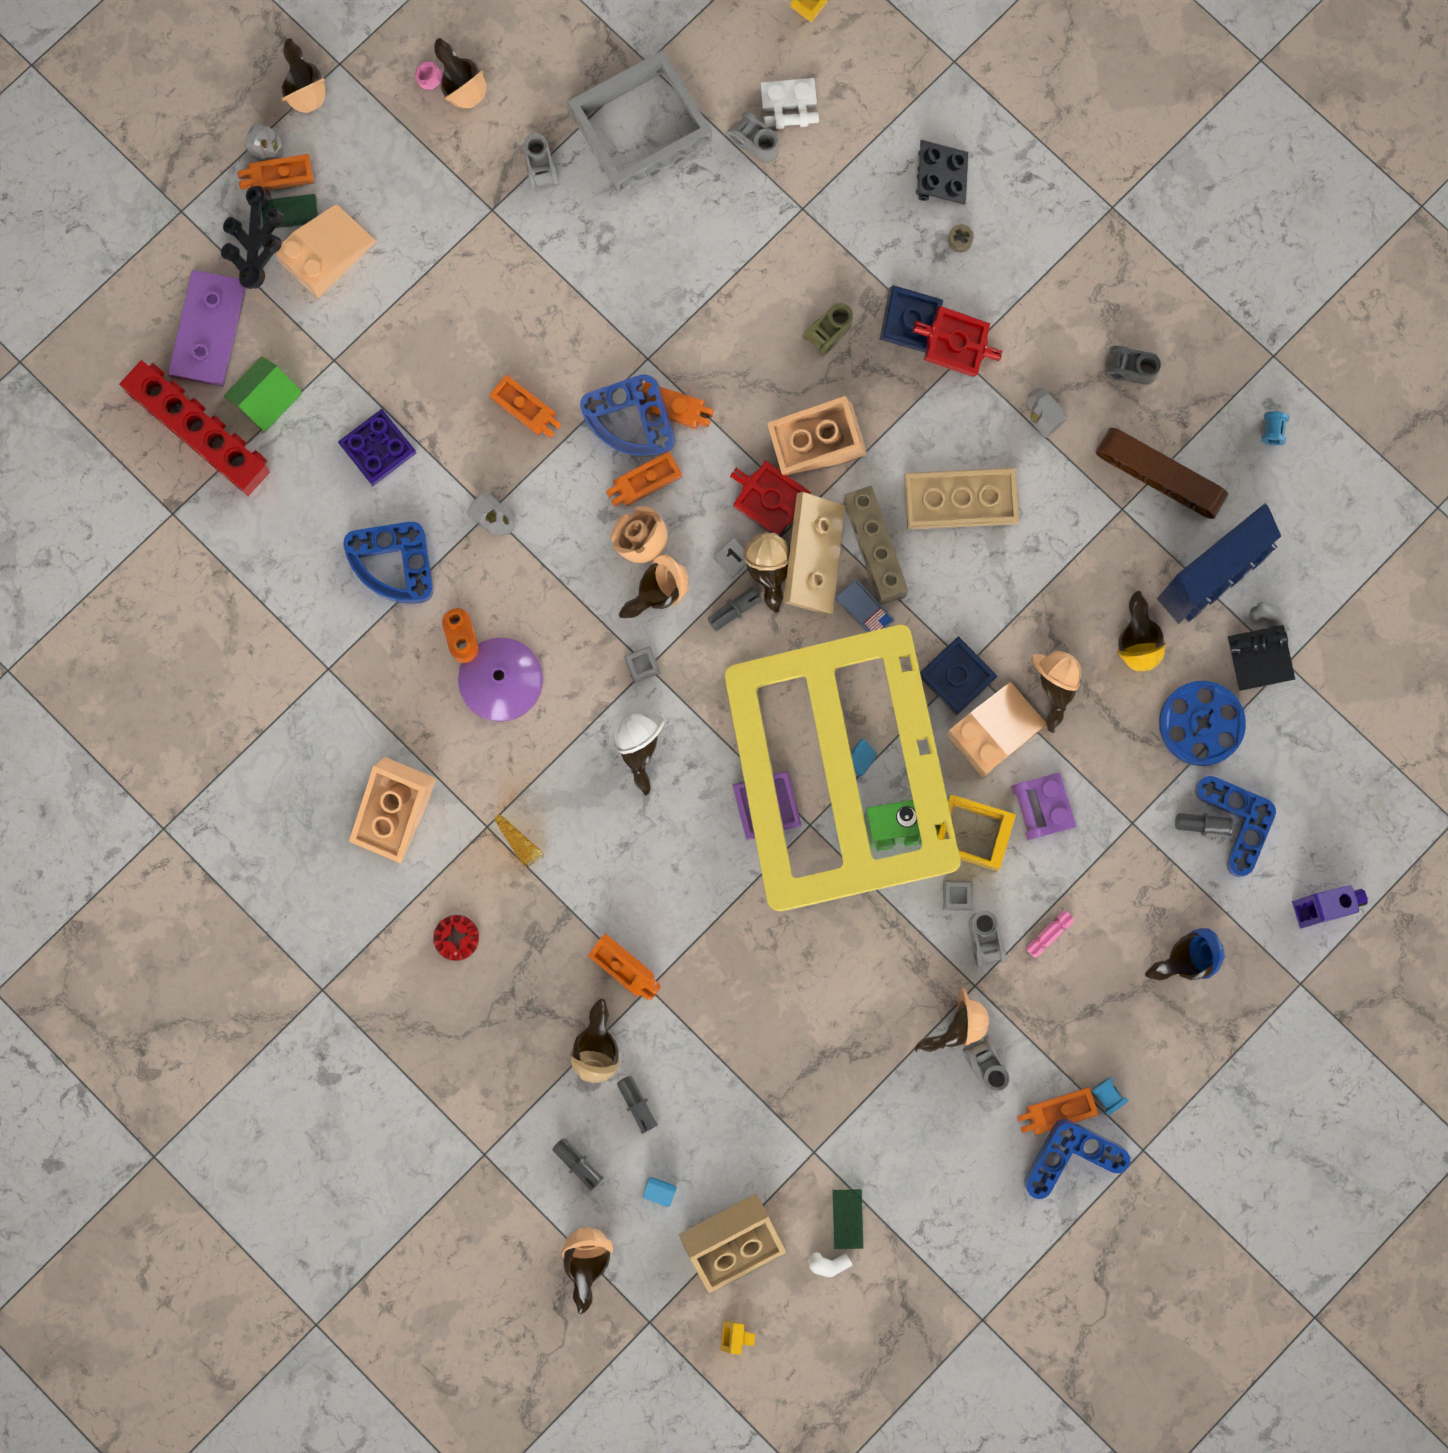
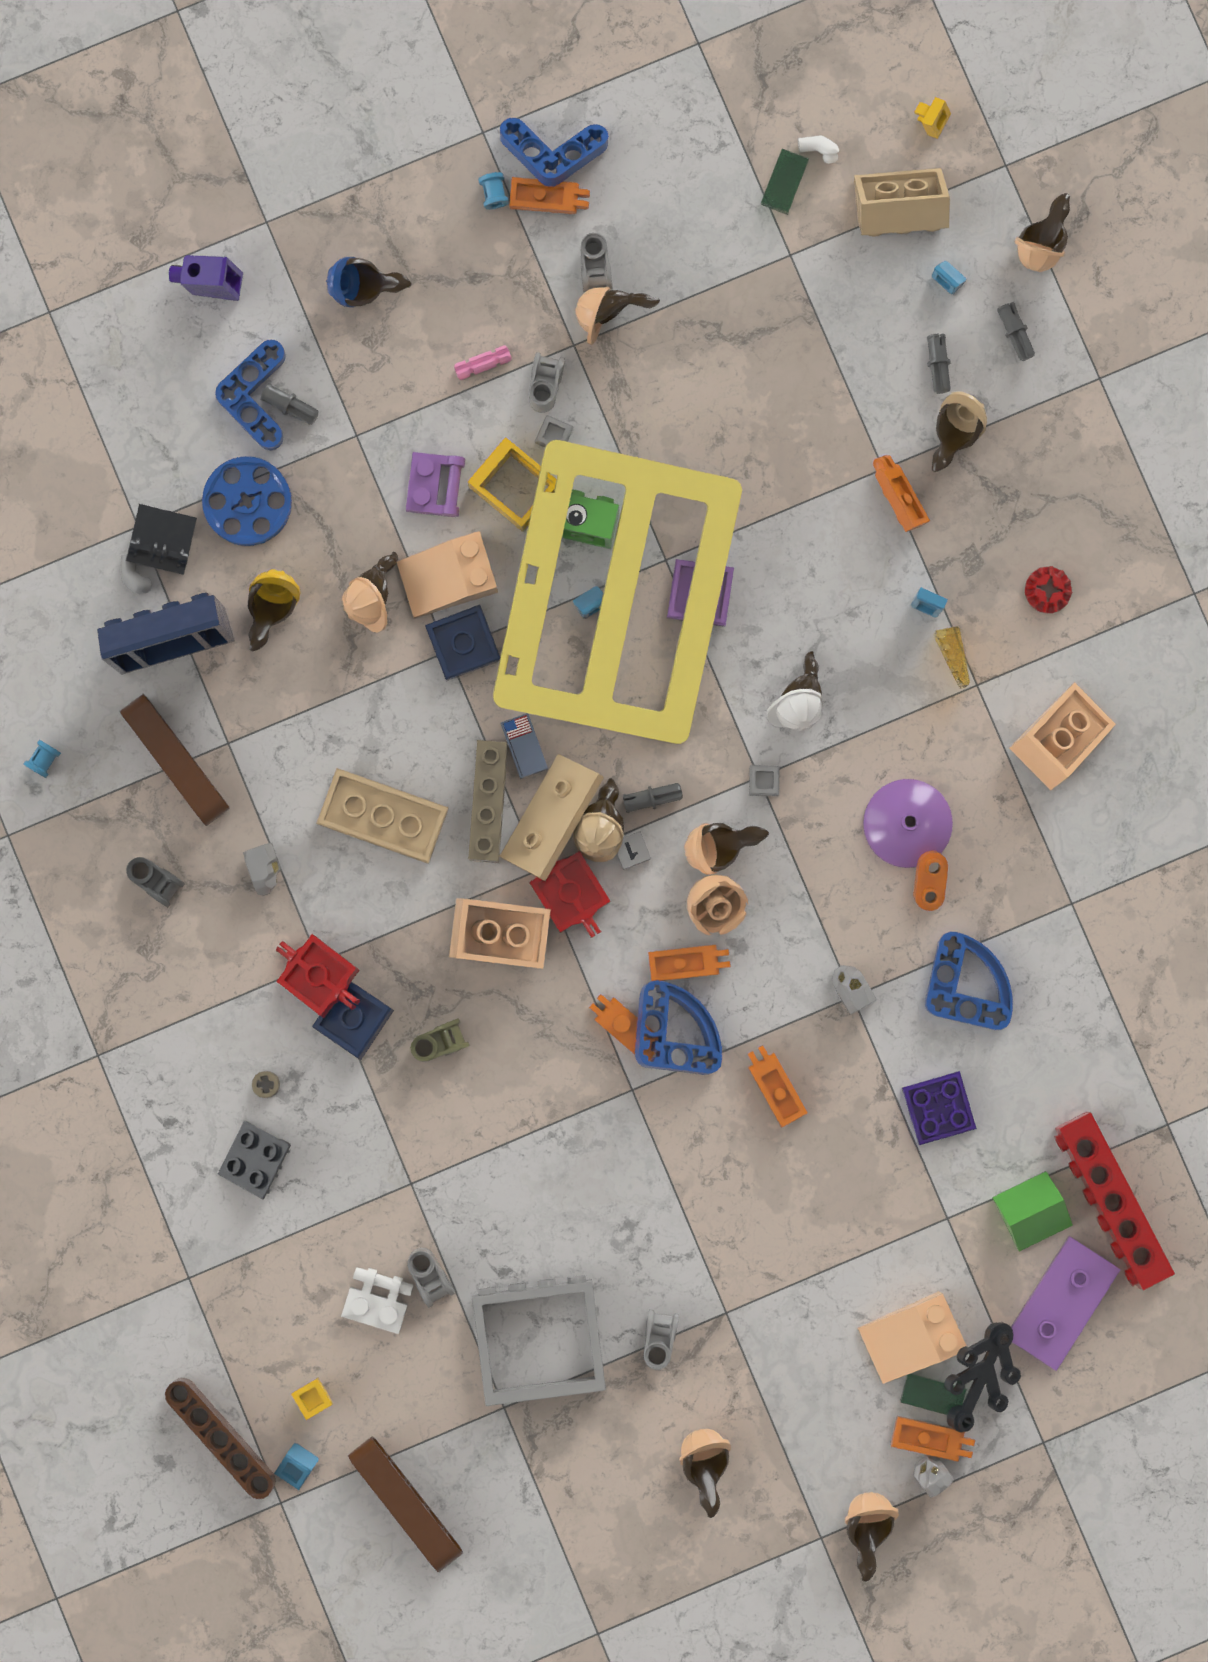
camera: 155 degrees left, 5 degrees up
bright pink tile [414,61,443,90] -> none
none -> dark azure tile [910,587,948,618]

